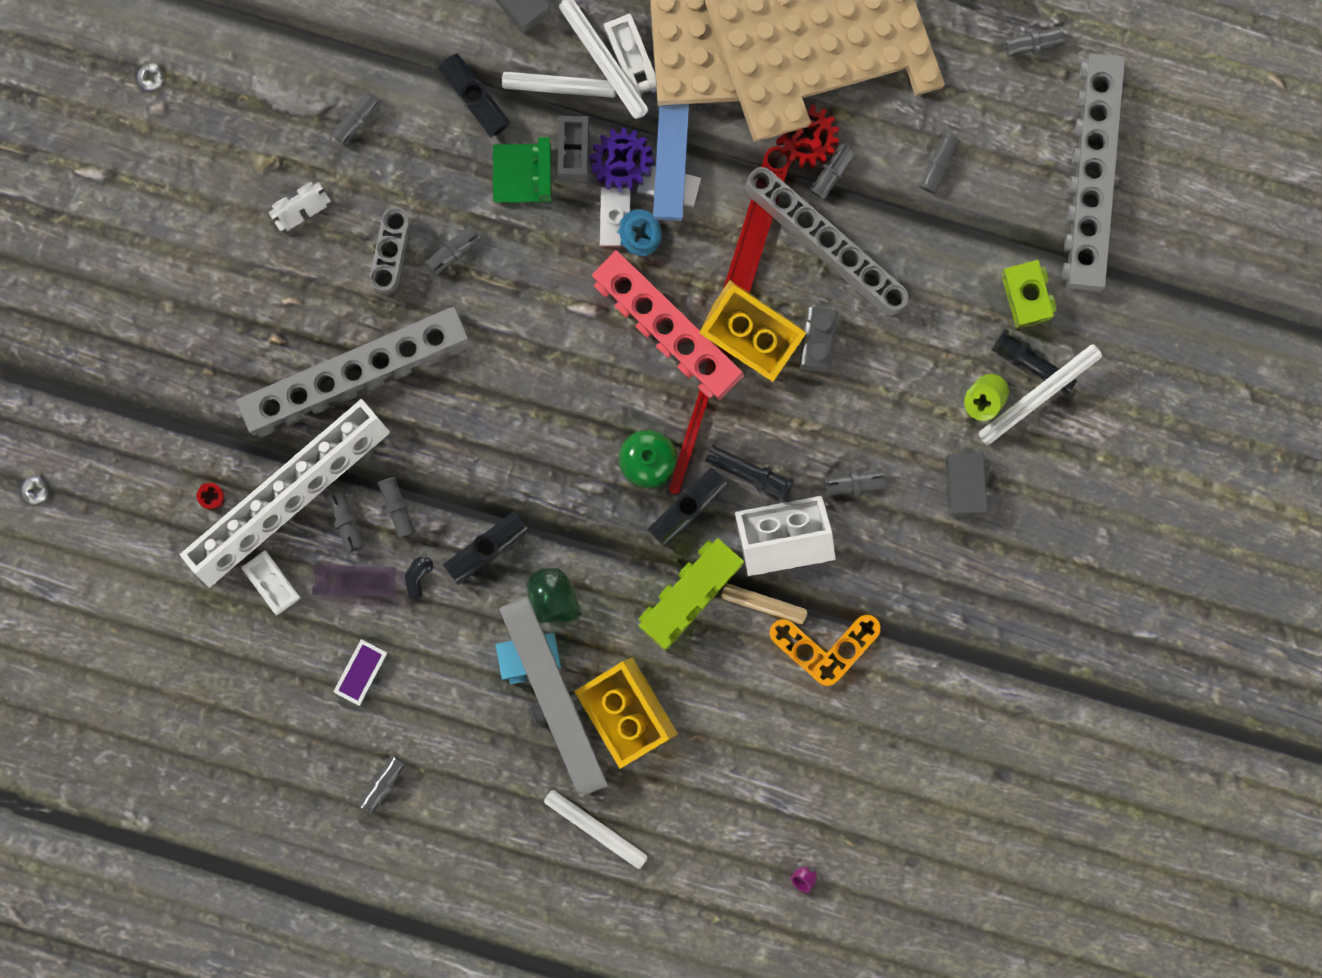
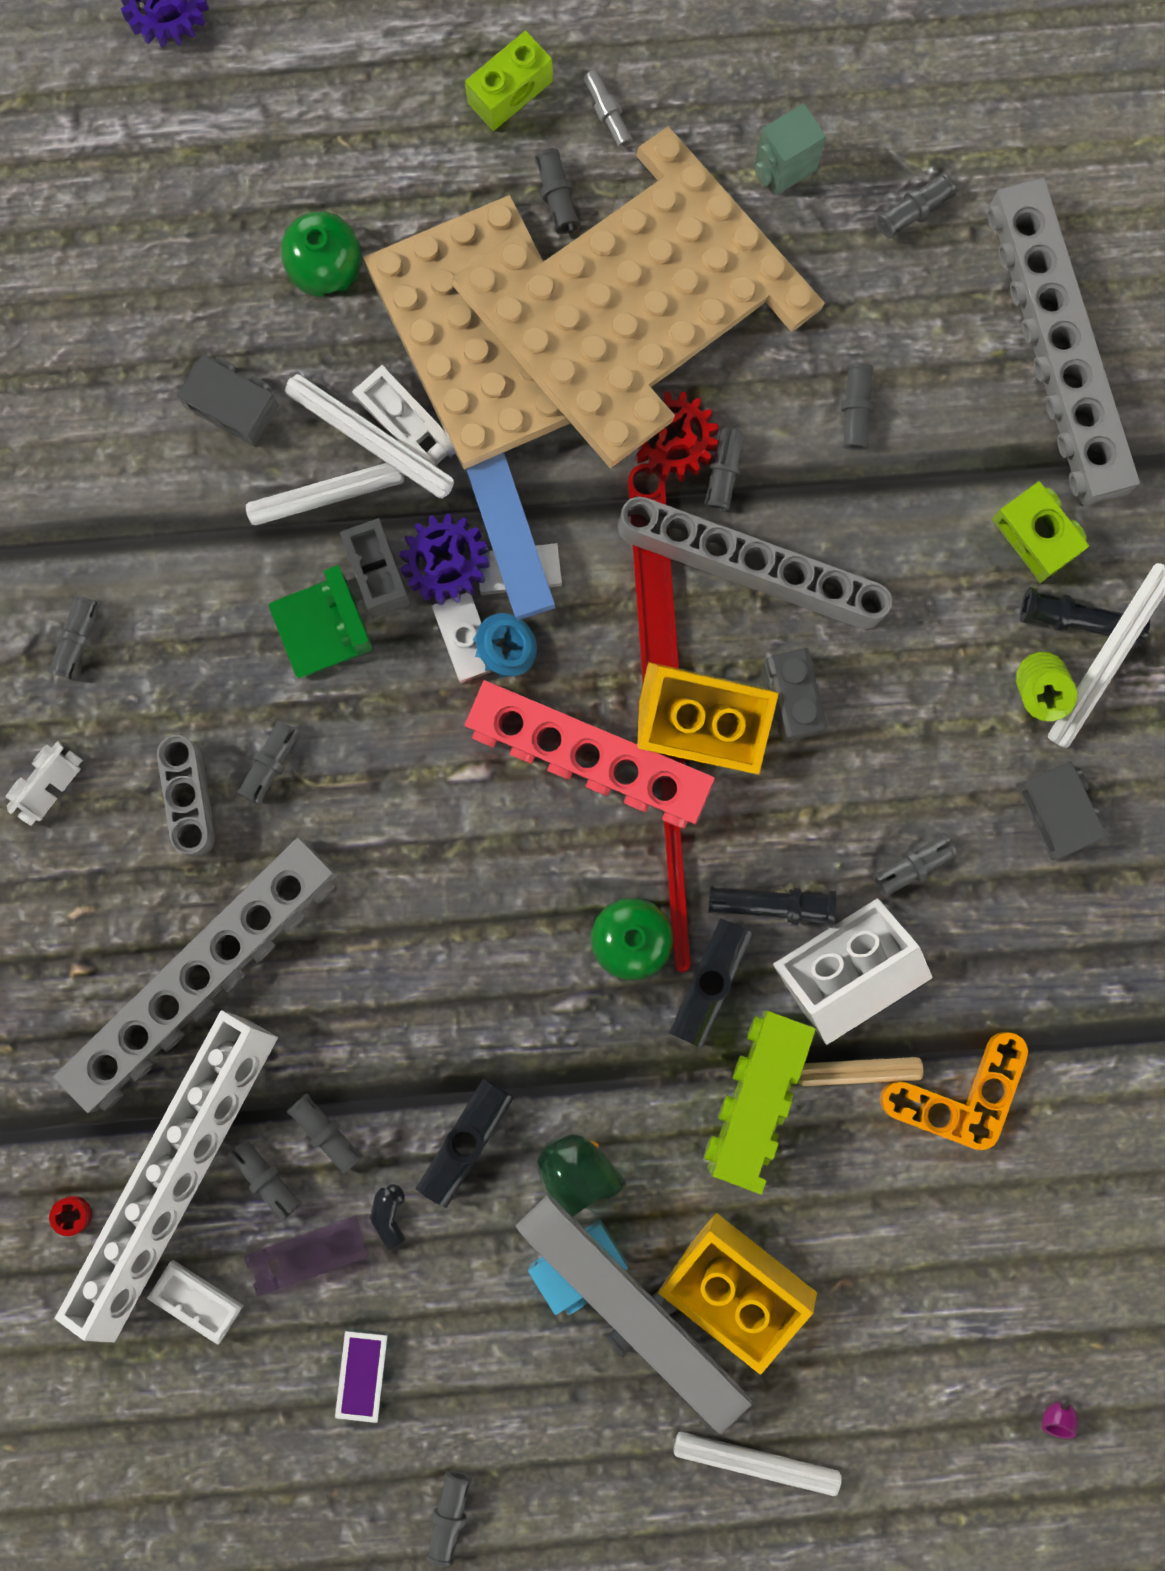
camera: 20 degrees left, 0 degrees up
black piece [438,53,511,138] -> none

